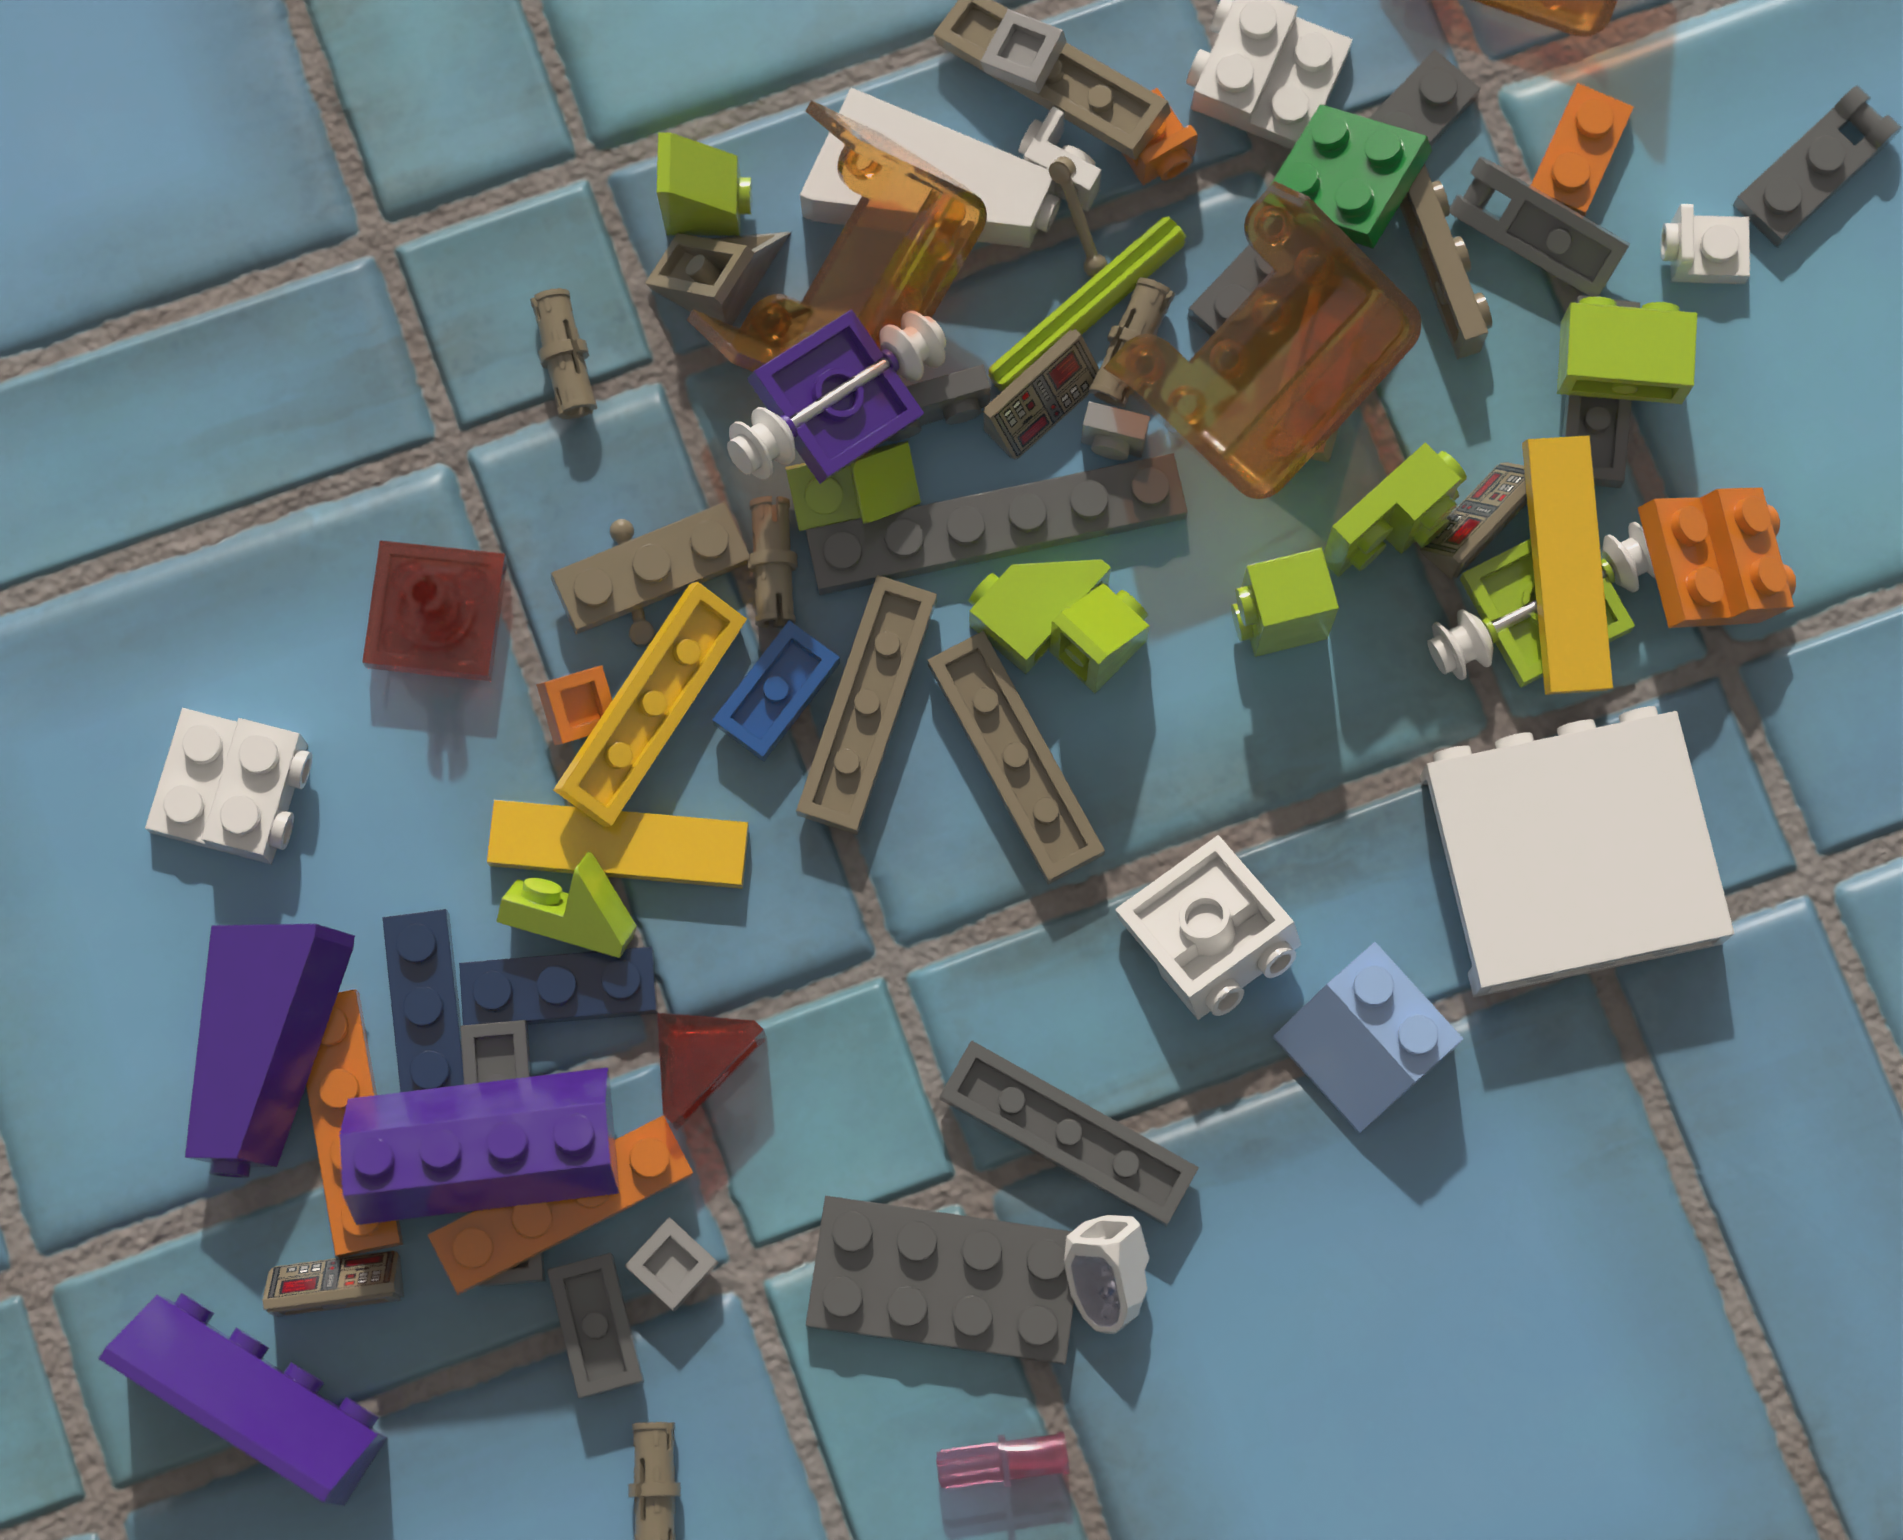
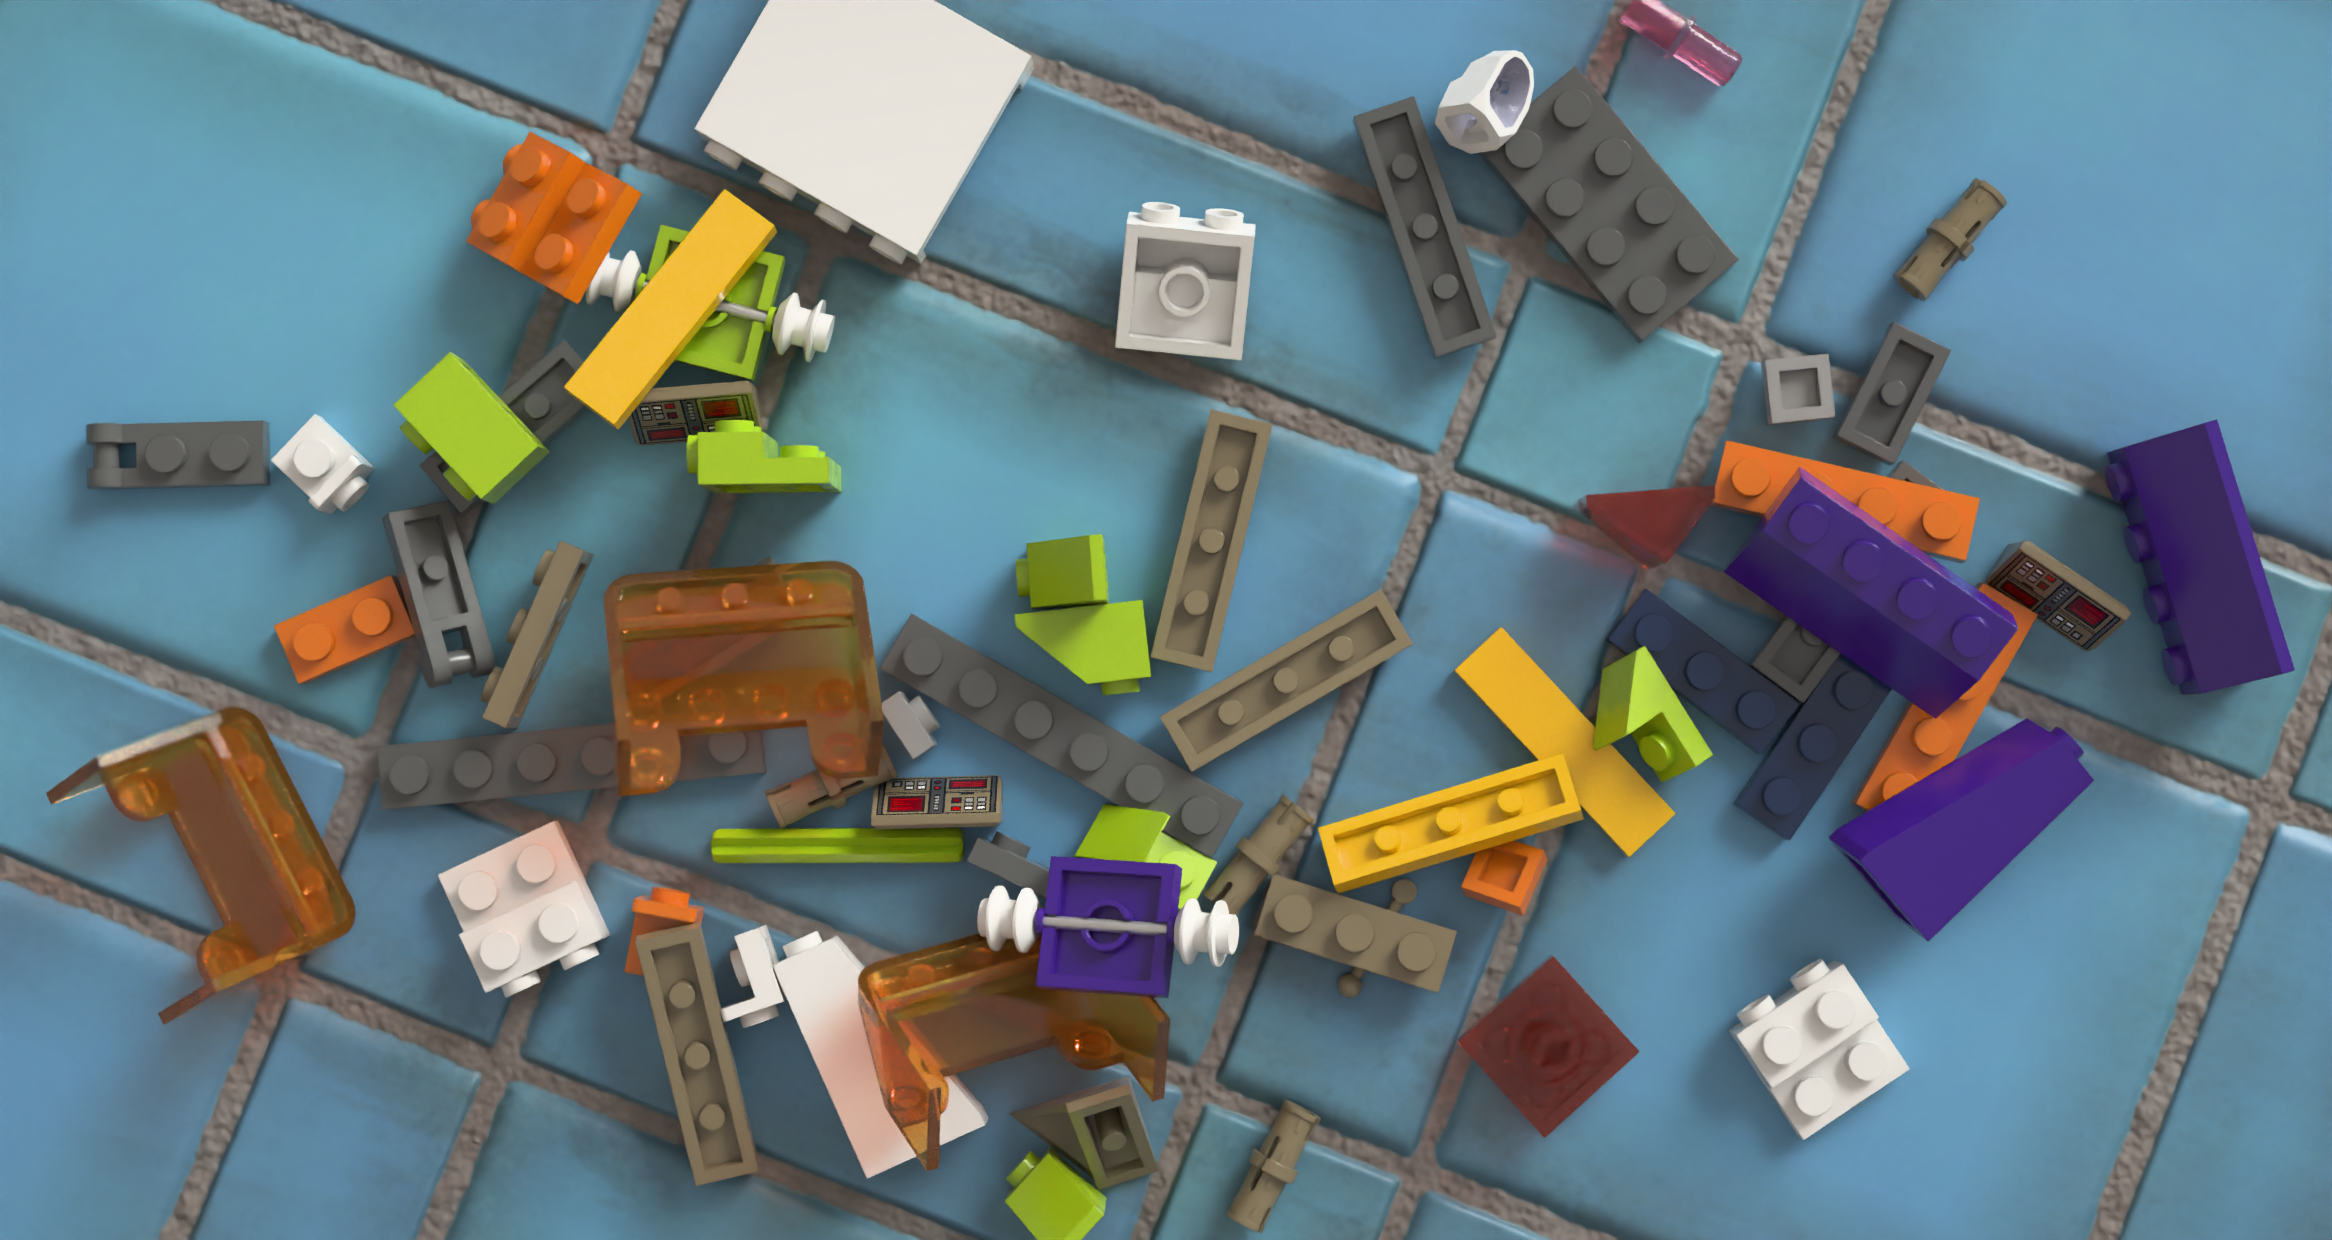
camera: 135 degrees left, 10 degrees up
blue plate [712,620,841,762] -> none
light grey plate [980,9,1067,93] -> none
dark tan hinge [1049,156,1107,278] -> none
lime brick [1231,547,1339,657] -> none
green plate [1261,104,1432,249] -> none
light blue slope [1272,942,1463,1134] -> none

